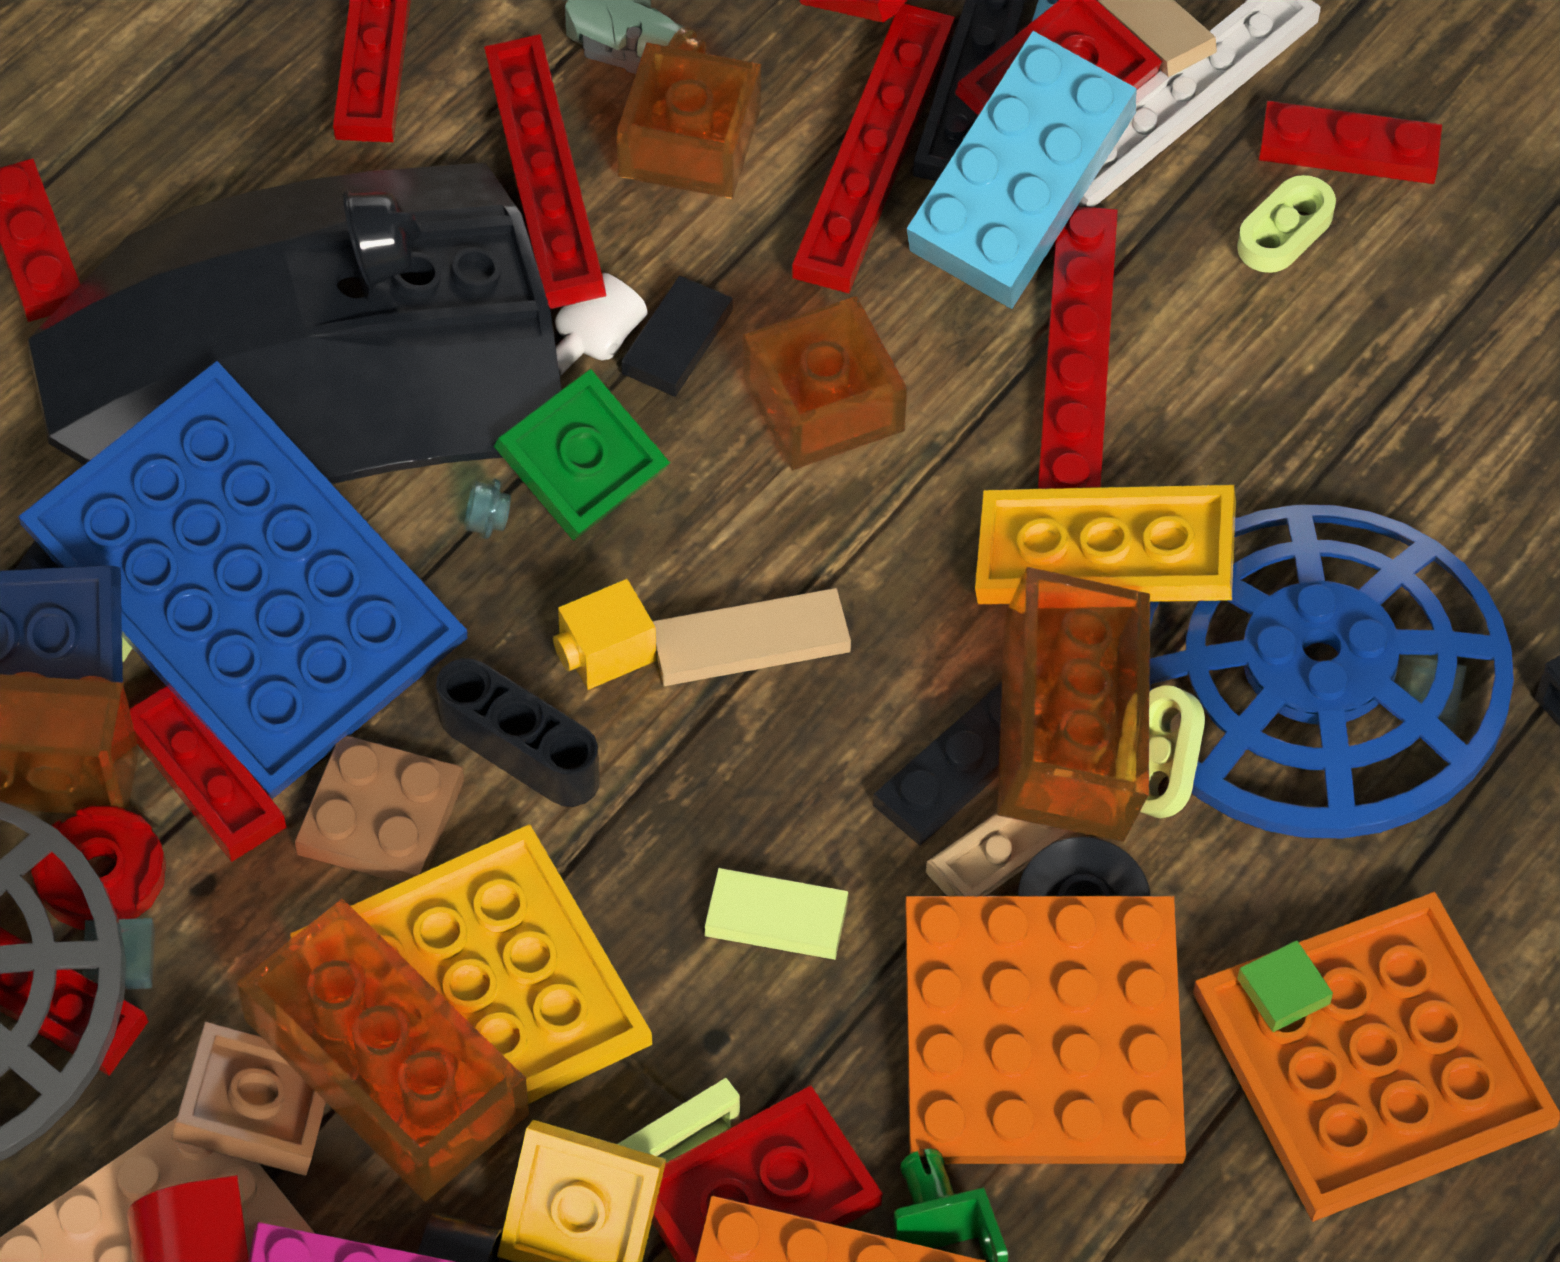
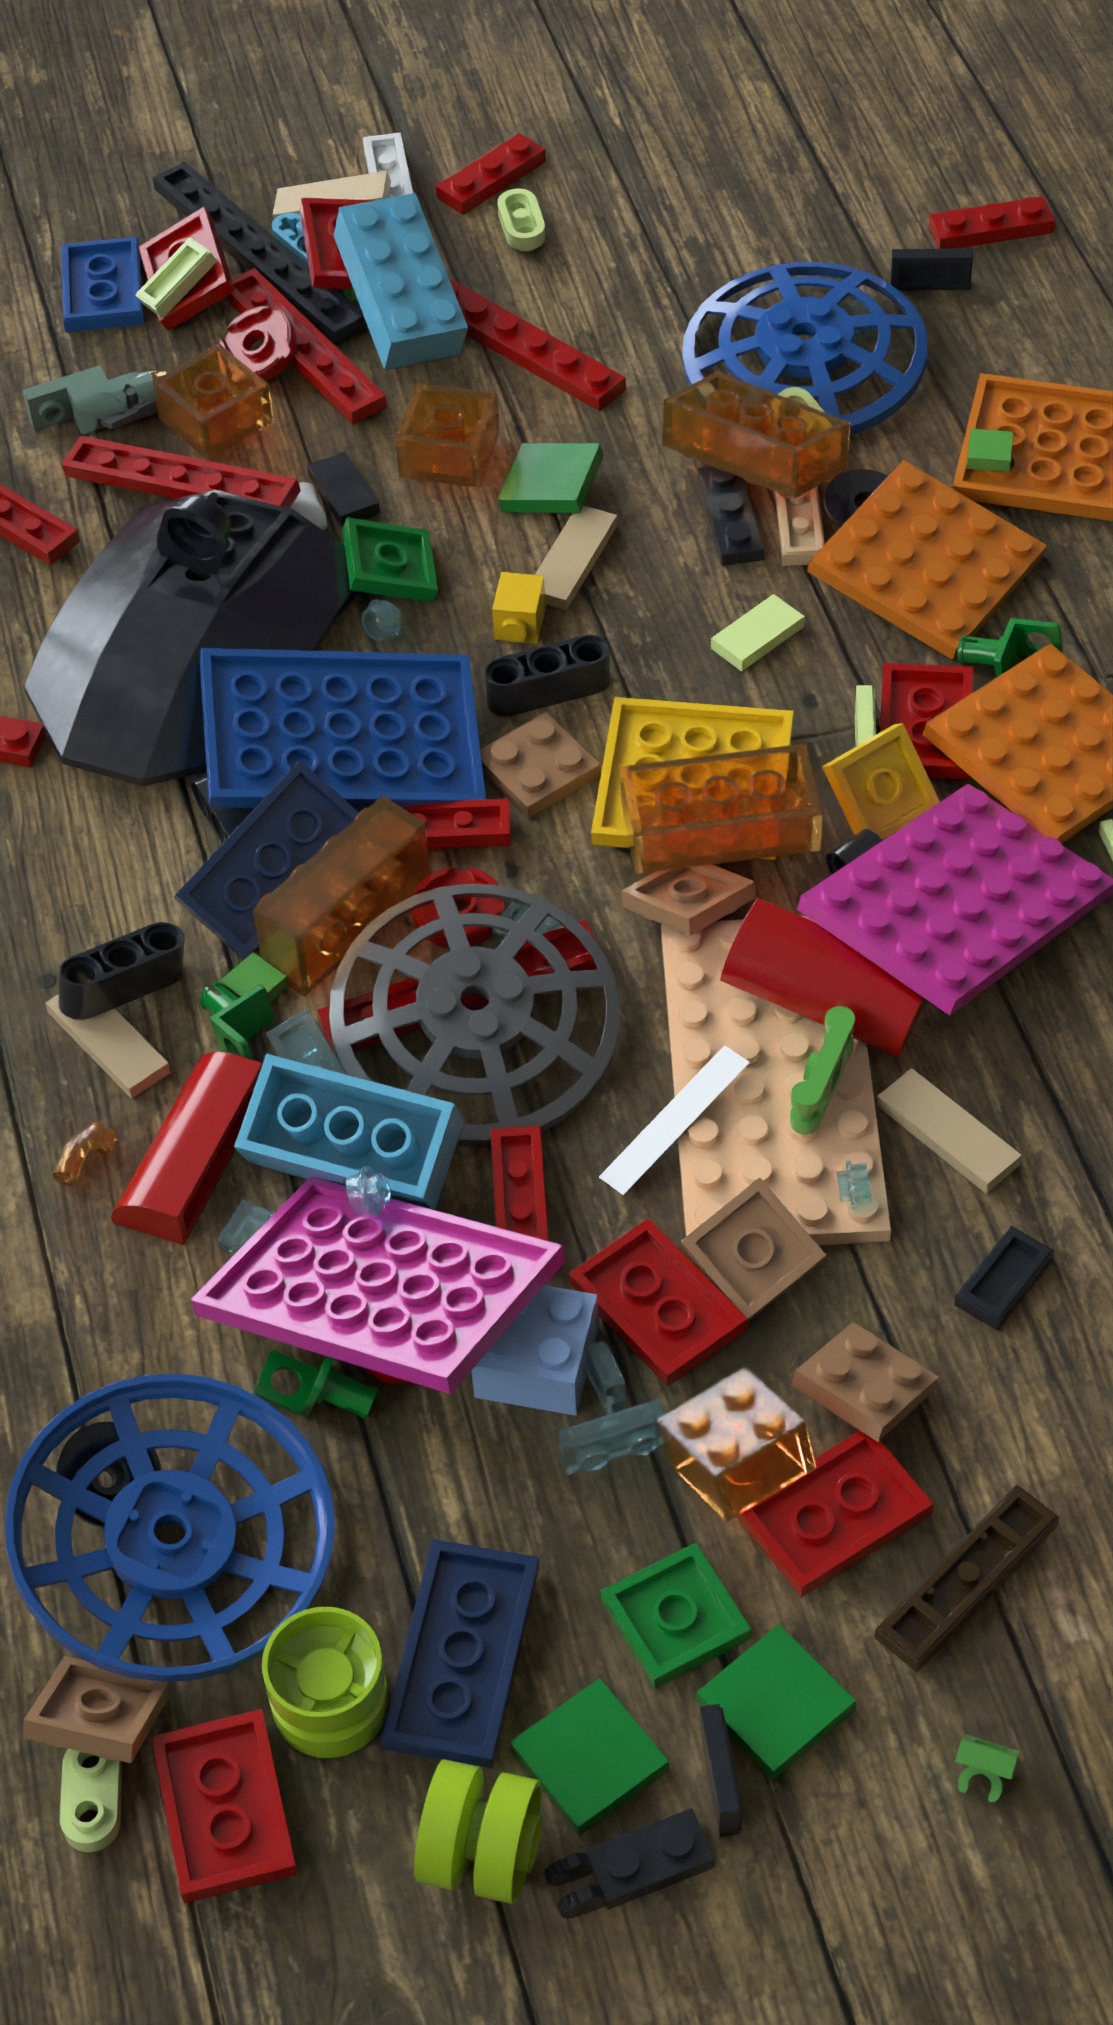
camera: 50 degrees left, 5 degrees down
yellow plate [975,485,1236,604] -> none
none -> tile [219,307,297,384]
none -> green tile [497,443,604,513]

